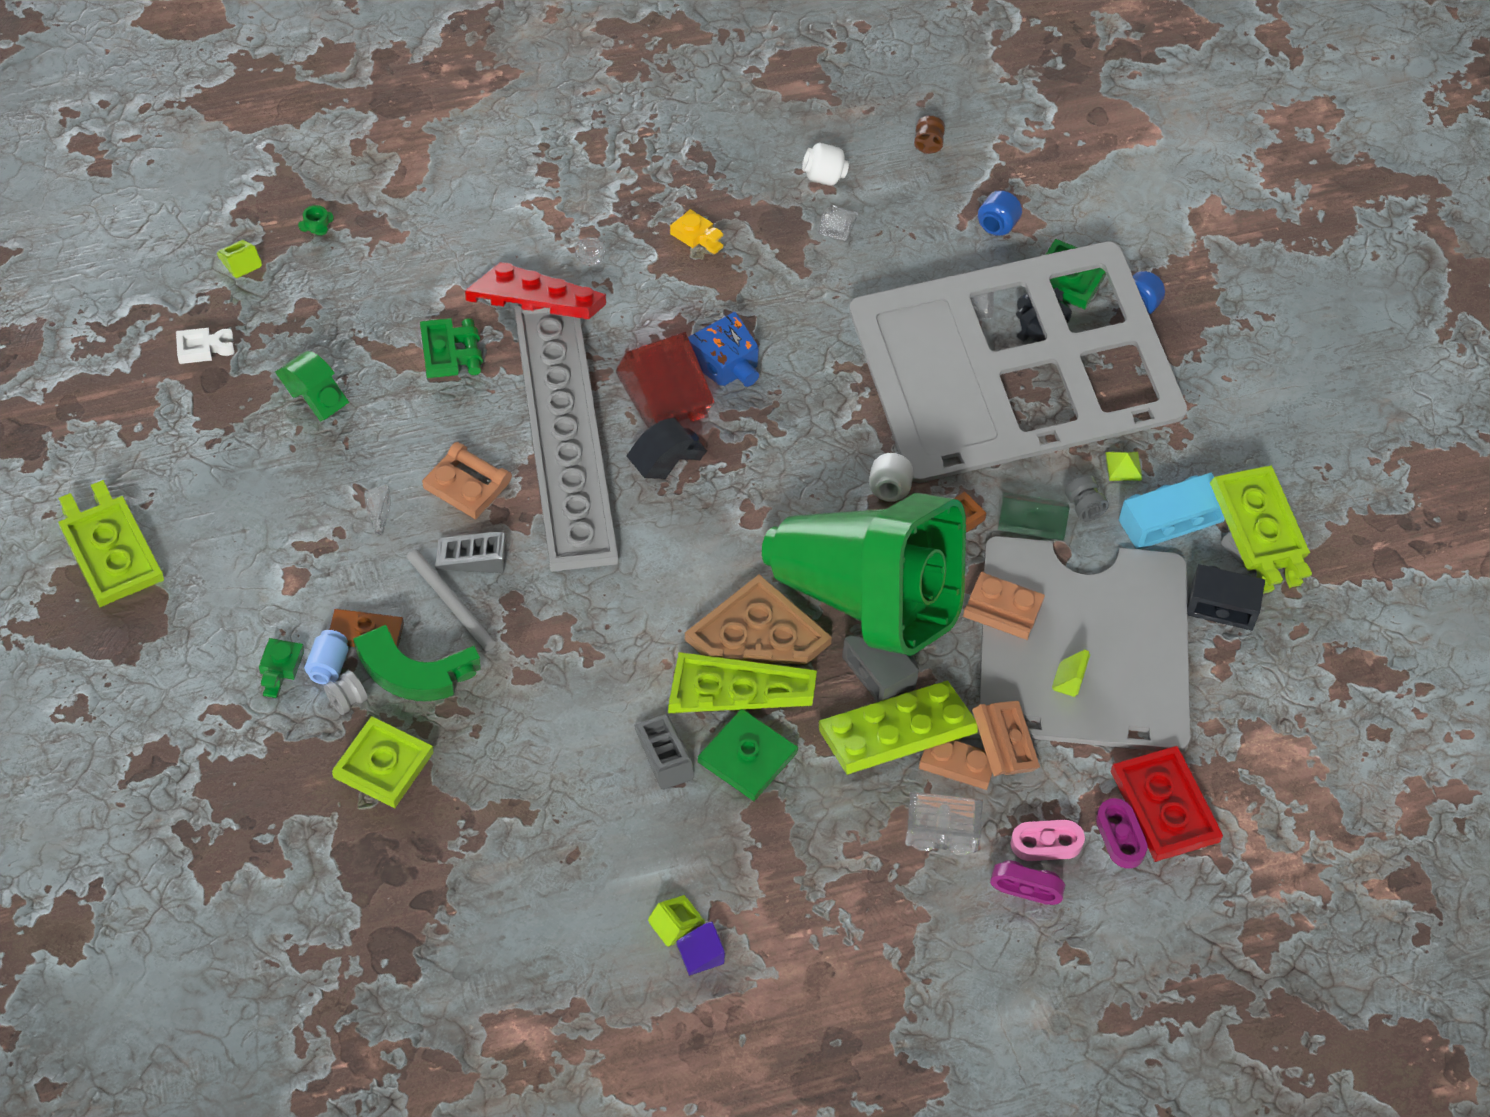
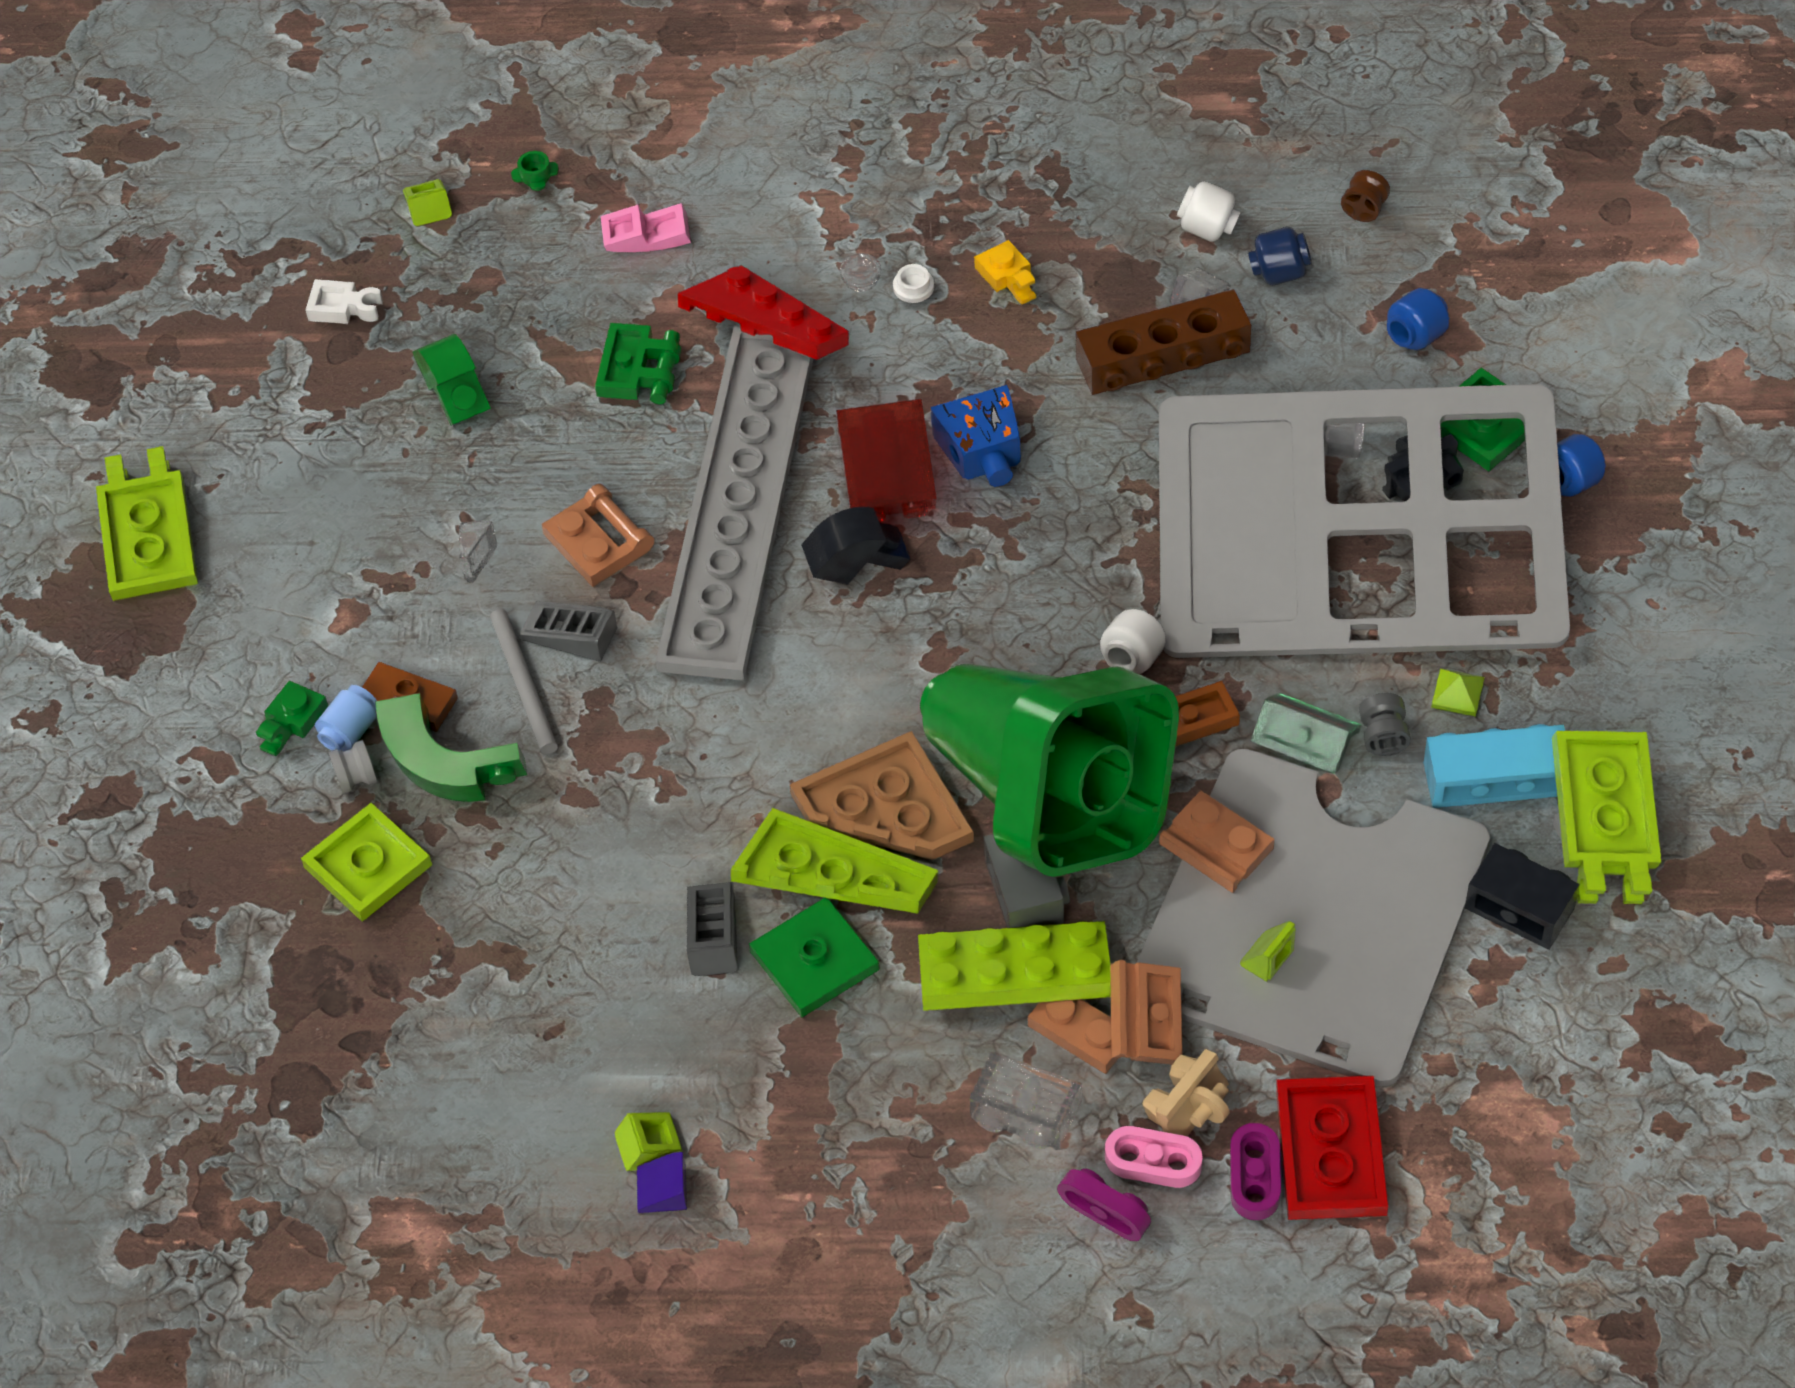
camera: 25 degrees right, 0 degrees up
none -> bright pink slope [600,203,691,252]
none -> white plate [893,264,934,303]
none -> reddish brown brick [1076,289,1252,395]
none -> tan hips [1143,1049,1230,1136]
none -> dark blue head [1248,226,1312,286]

